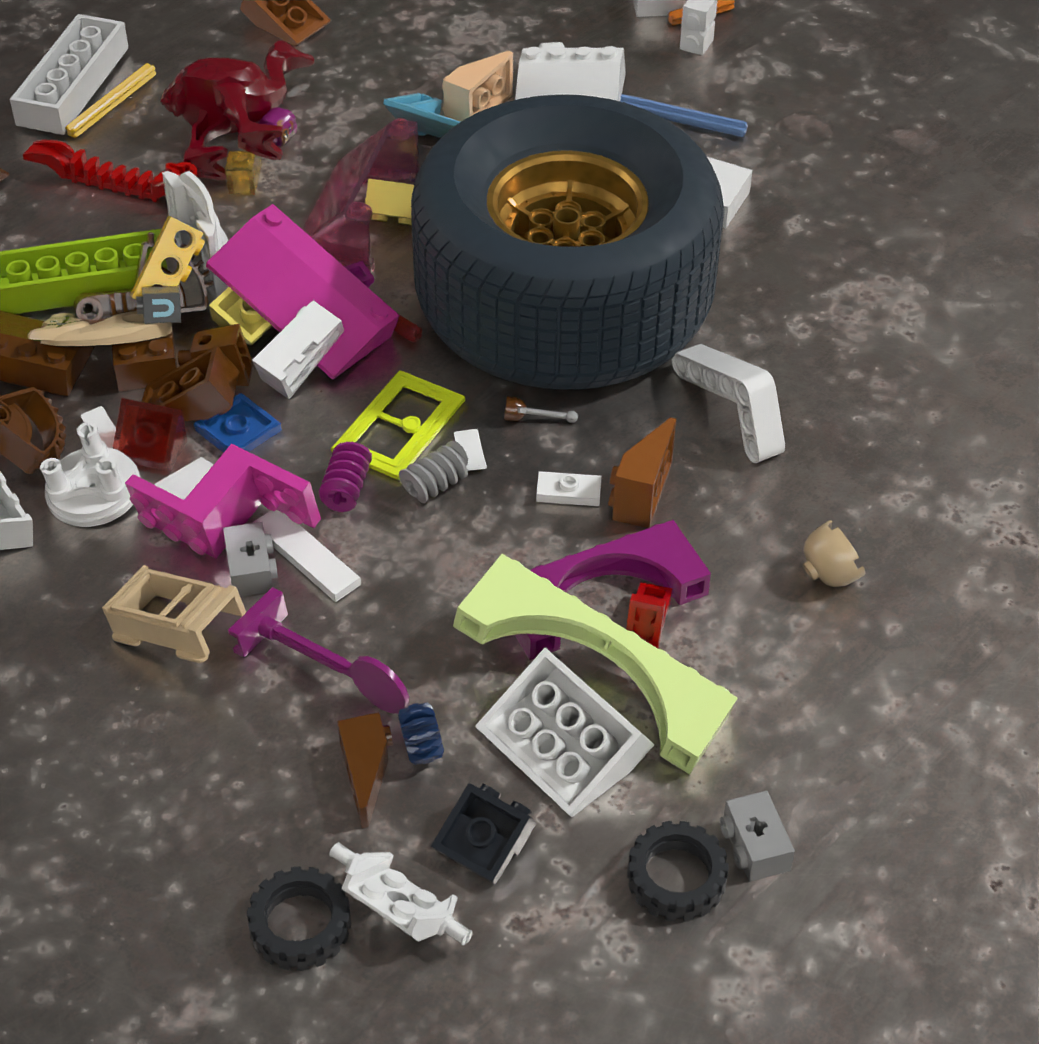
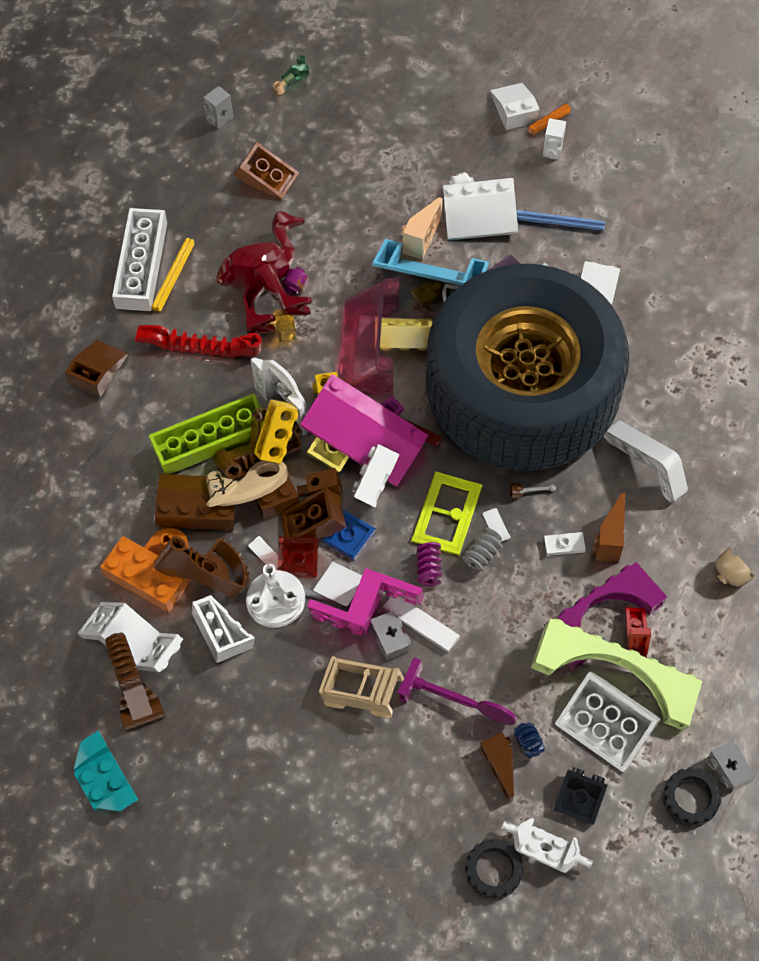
camera: 10 degrees left, 15 degrees up
dark grey brick [136,286,181,324] -> none

